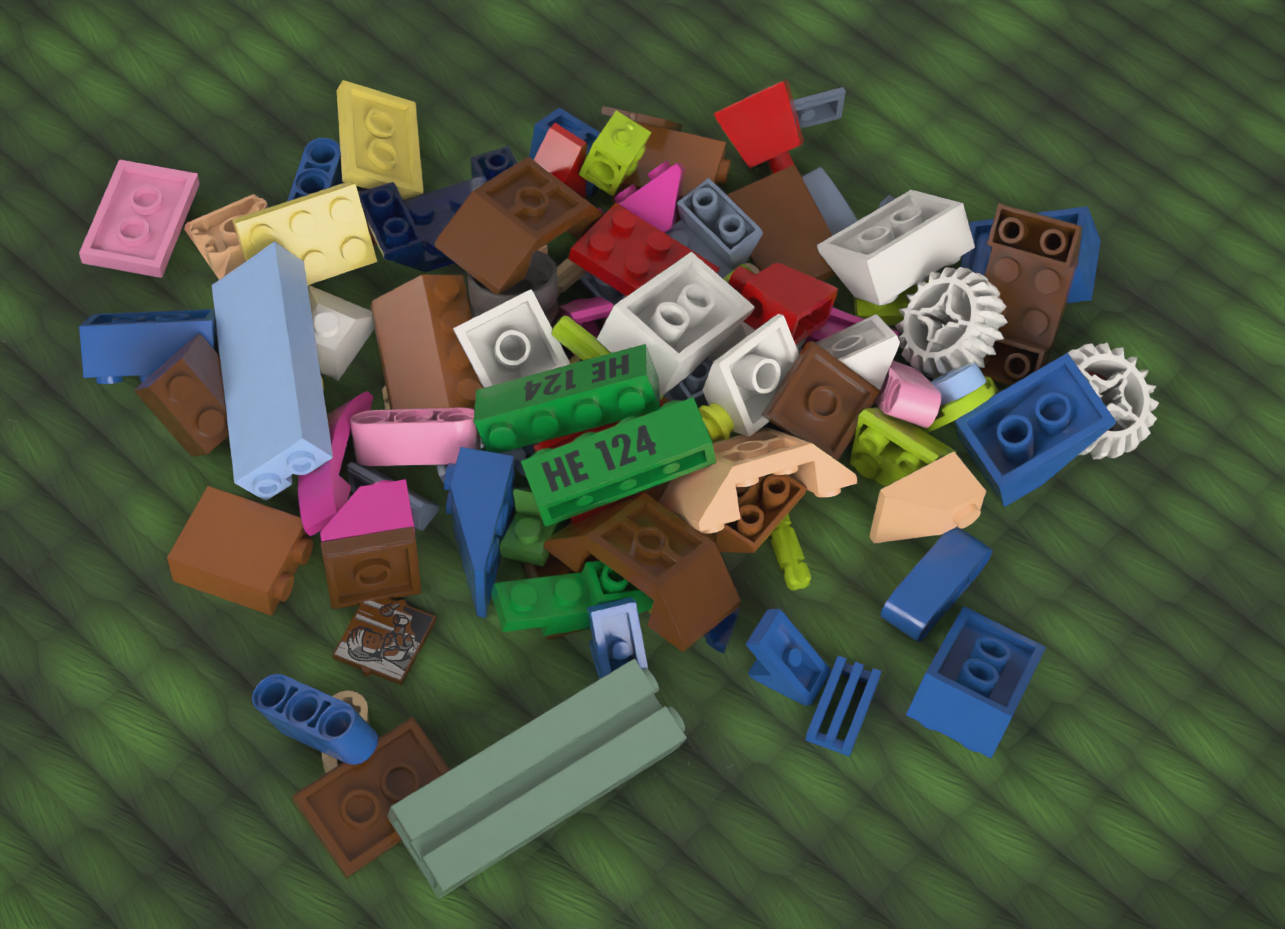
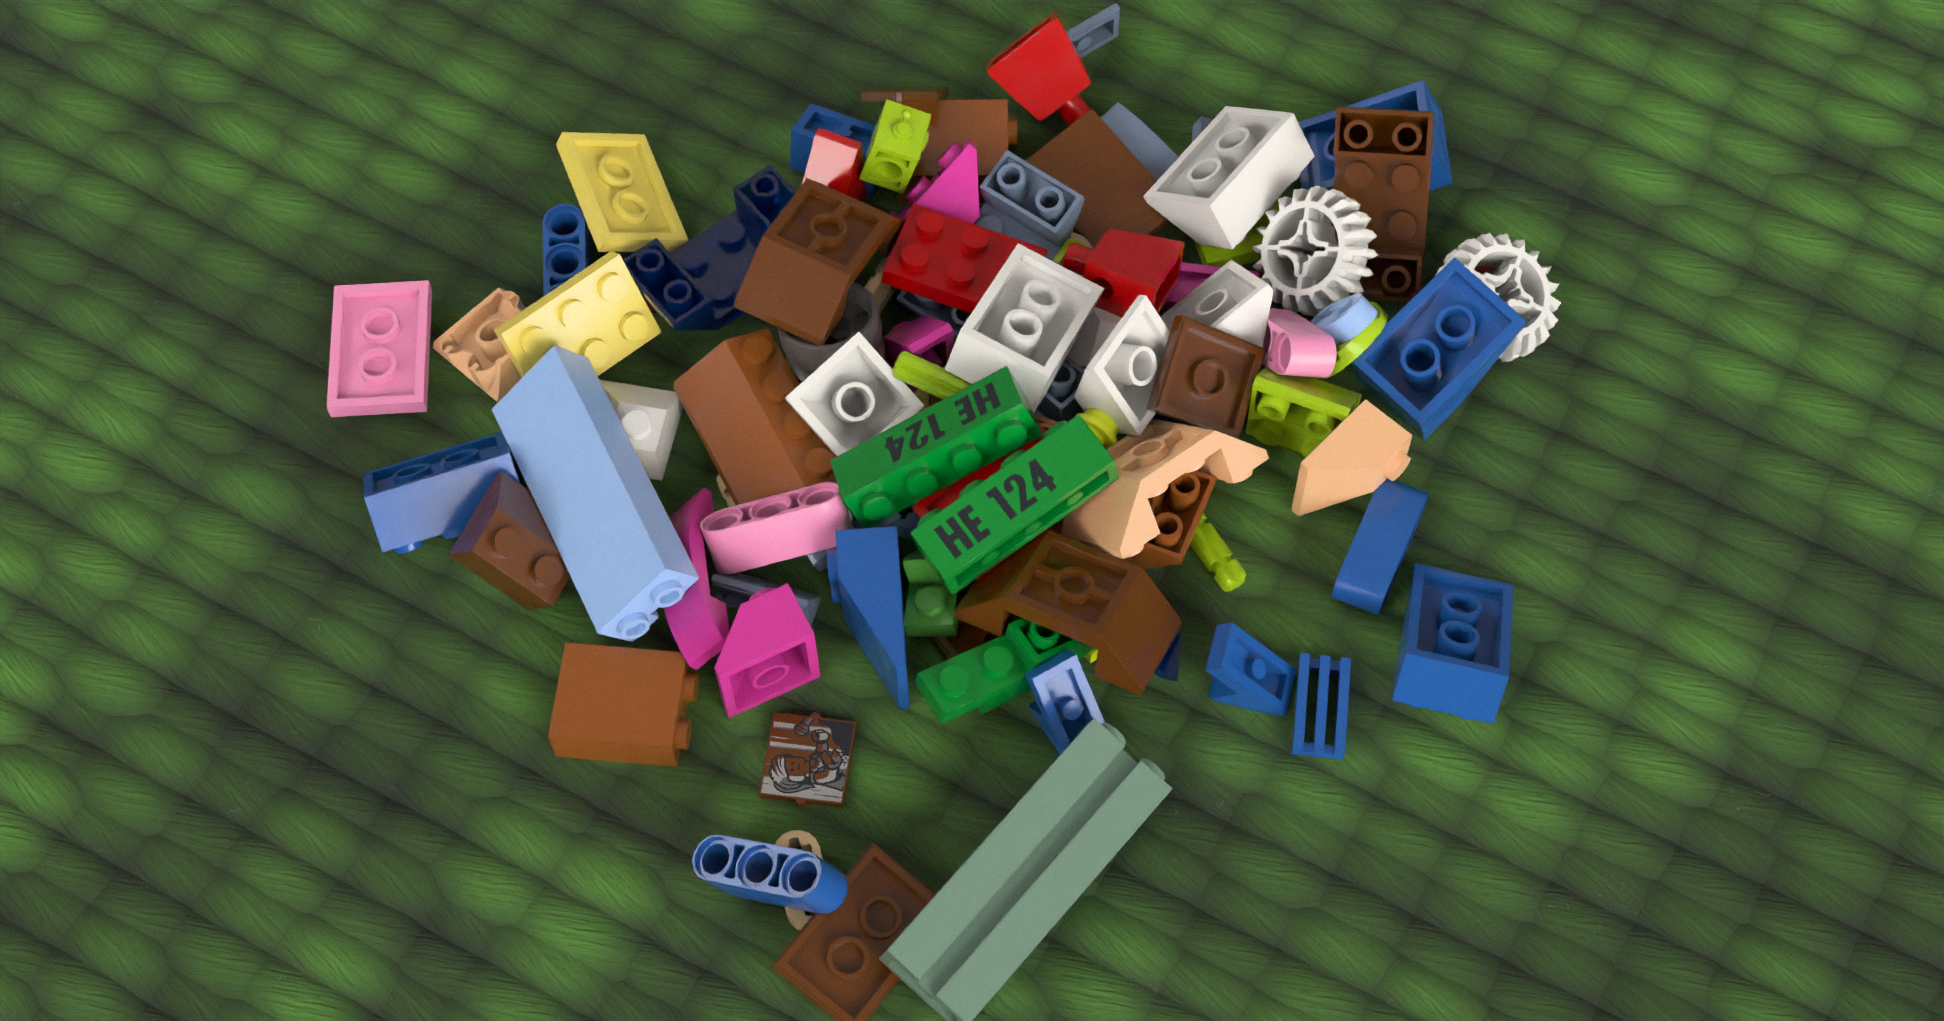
camera: 10 degrees left, 5 degrees up
reddish brown tile [321,526,422,609] -> none

